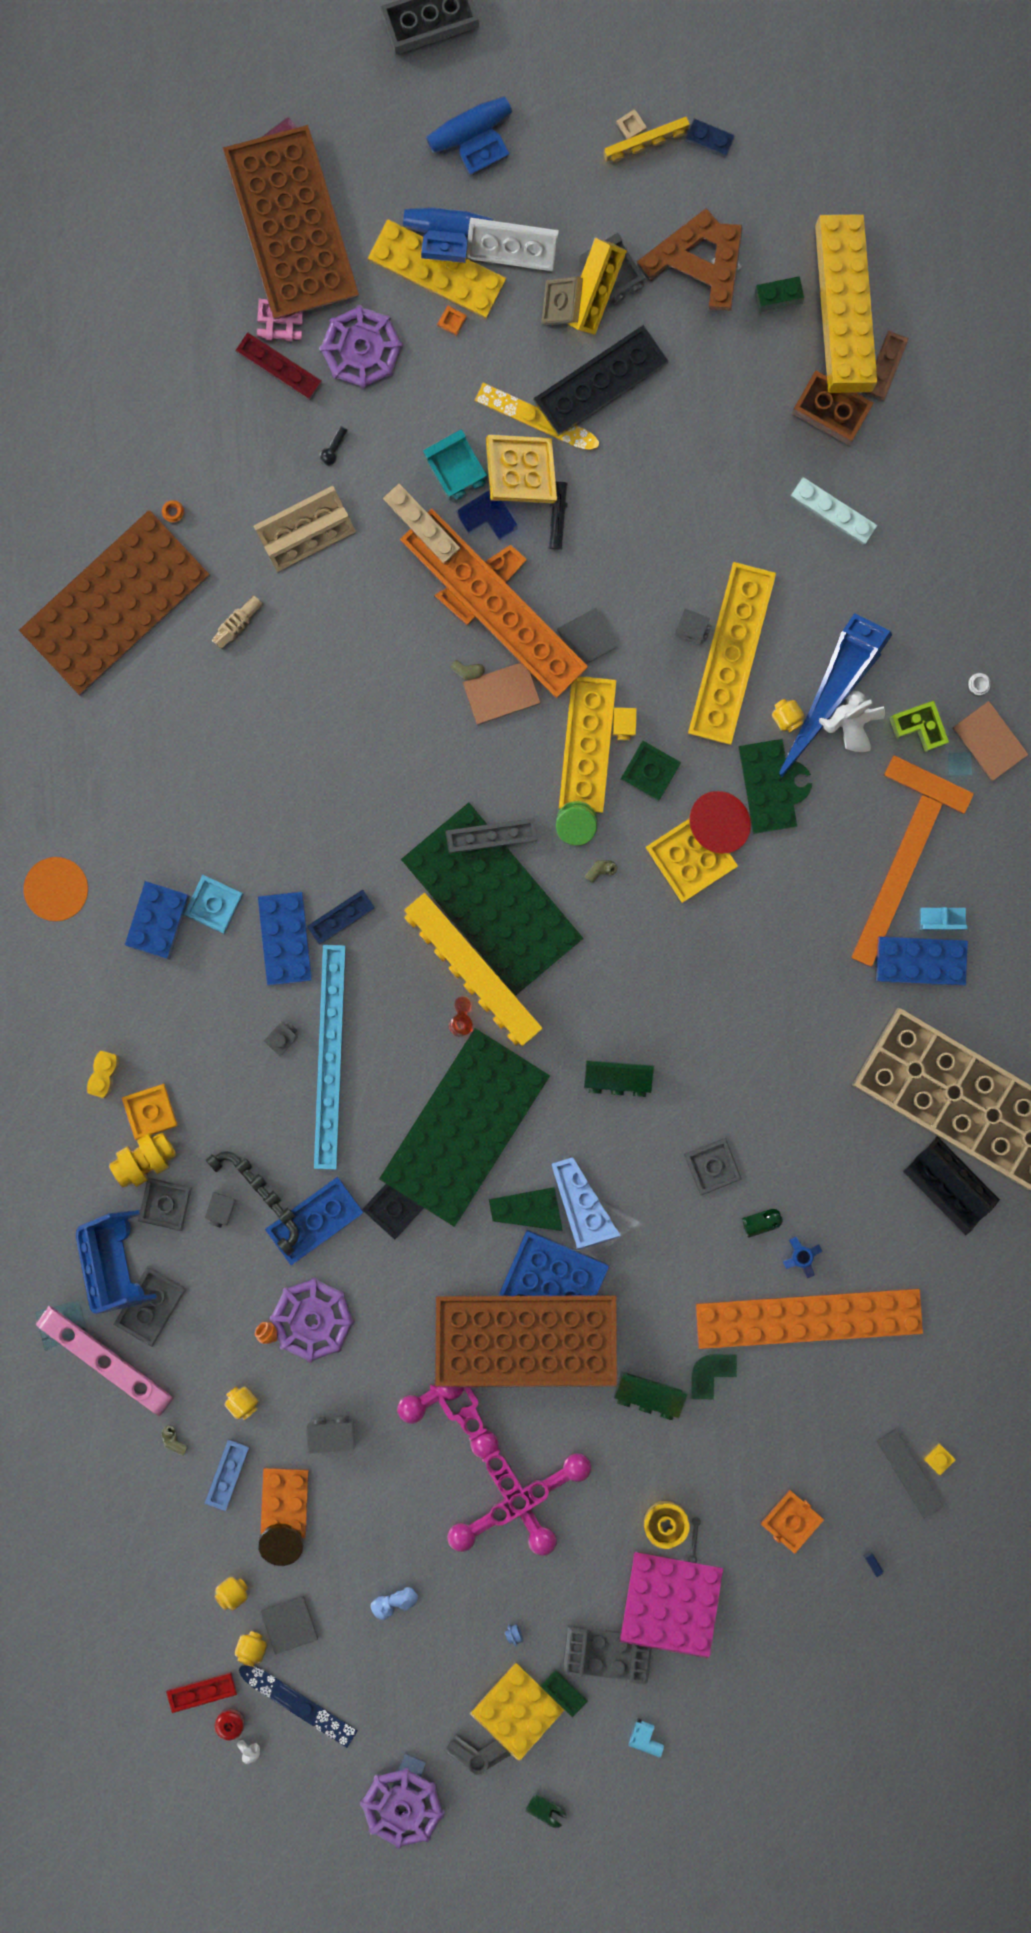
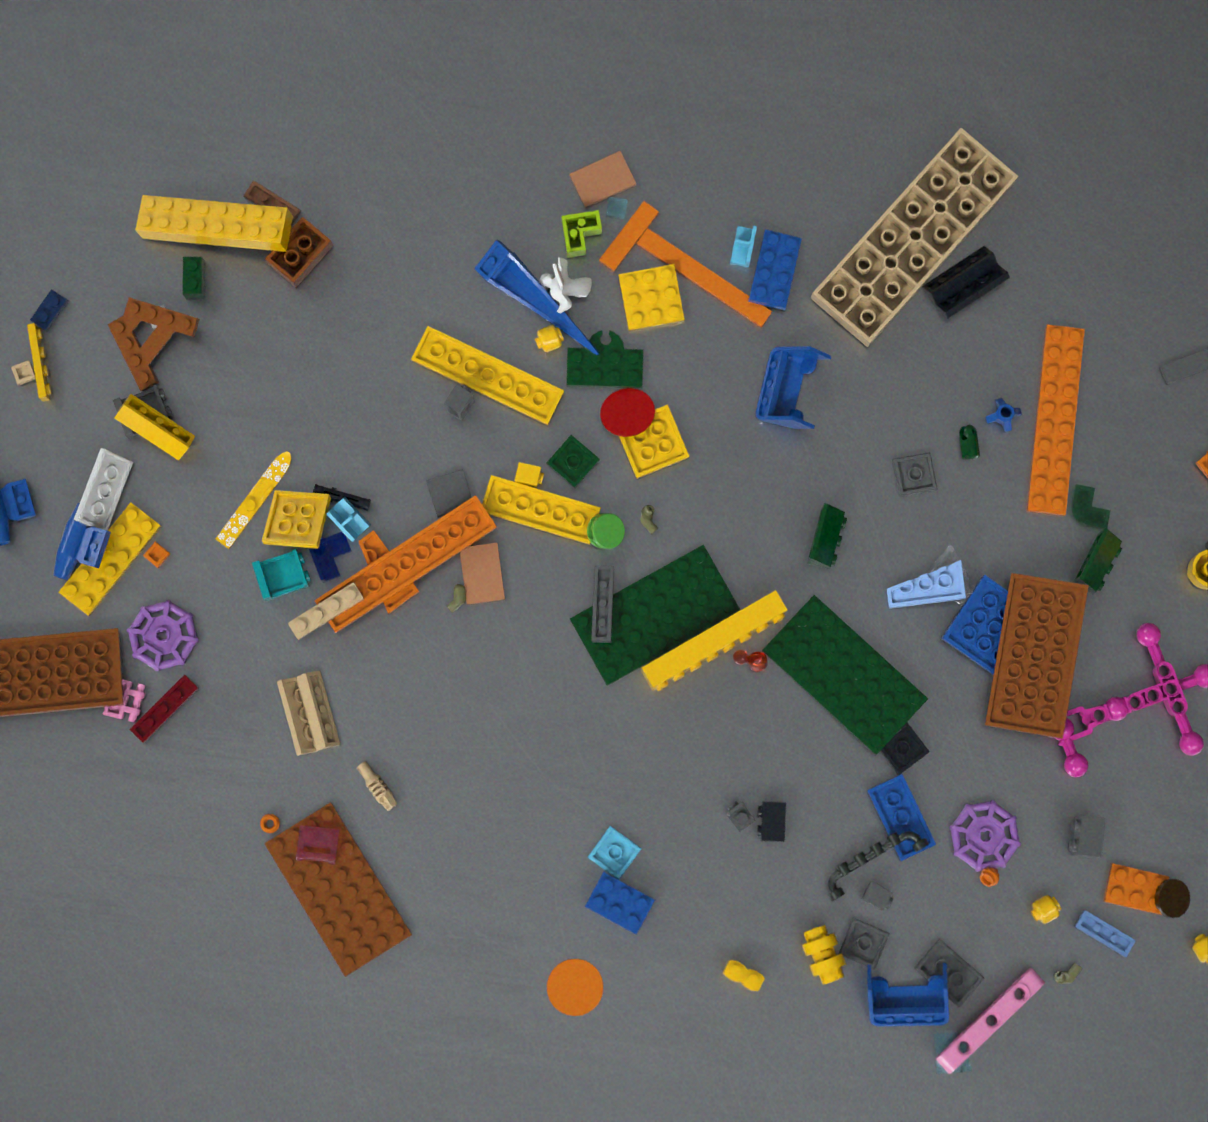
camera: 80 degrees left, 5 degrees down
light orange tile [121,1084,178,1140] -> none
blue plate [258,892,312,985] -> none
dark blue plate [307,889,375,945] -> none
medium azure plate [314,945,346,1169] -> none
black bar [319,425,348,466] -> none
dark green wing [489,1187,563,1231] -> none
black plate [533,325,668,436] -> none
dark tan tile [541,276,583,326] -> none
light aqua plate [790,477,877,545] -> none
yellow plate [924,1444,955,1475] -> none
white plate [968,673,991,695] -> none
none -> clear pink plate [296,826,339,865]
none -> medium azure panel [327,497,371,542]
none -> yellow plate [618,264,685,331]
none -> blue windscreen [756,346,831,429]
none -> black brick [757,802,786,842]

